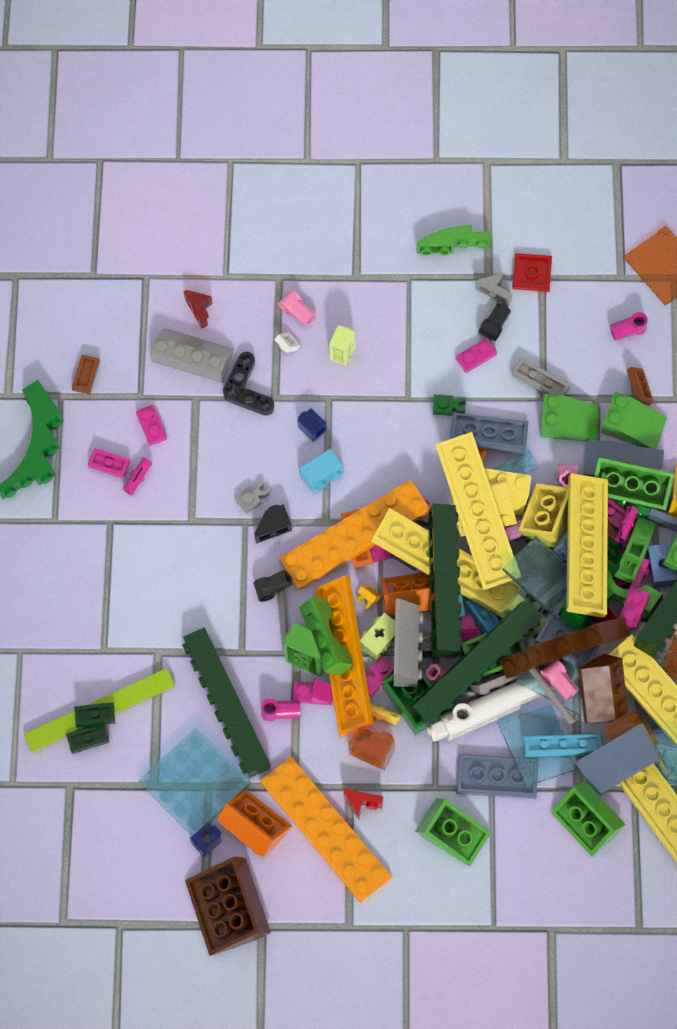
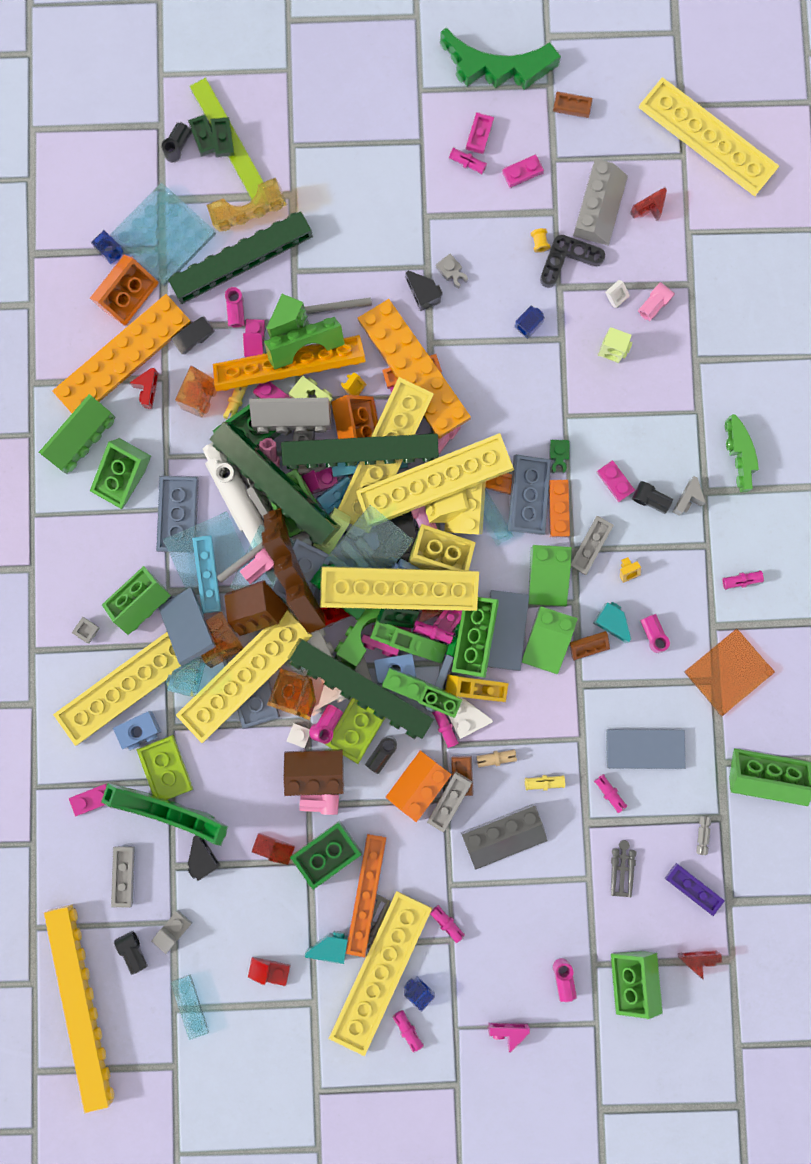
camera: 85 degrees right, 15 degrees up
reddish brown slope [185,857,271,956] -> none
pearl dark grey piece [253,569,293,602] -> none
medium azure brick [299,449,344,493] -> none
red tile [513,253,552,292] -> none
bright pink piece [557,464,578,488] -> none
dark pink plate [620,588,650,630] -> none
none -> bright green slope [39,394,116,474]
none -> light grey plate [72,617,100,644]
none -> black piece [161,122,192,162]
none -> black slope [171,316,215,354]
none -> clear yellow arch [207,178,287,231]
none -> yellow bush [531,228,550,253]
none -> orange plate [549,480,570,537]
none -> teal slope [593,602,631,643]
none -> yellow tile [620,557,641,583]
none -> light yellow plate [639,77,779,196]
none -> dark pink pin [722,570,764,590]

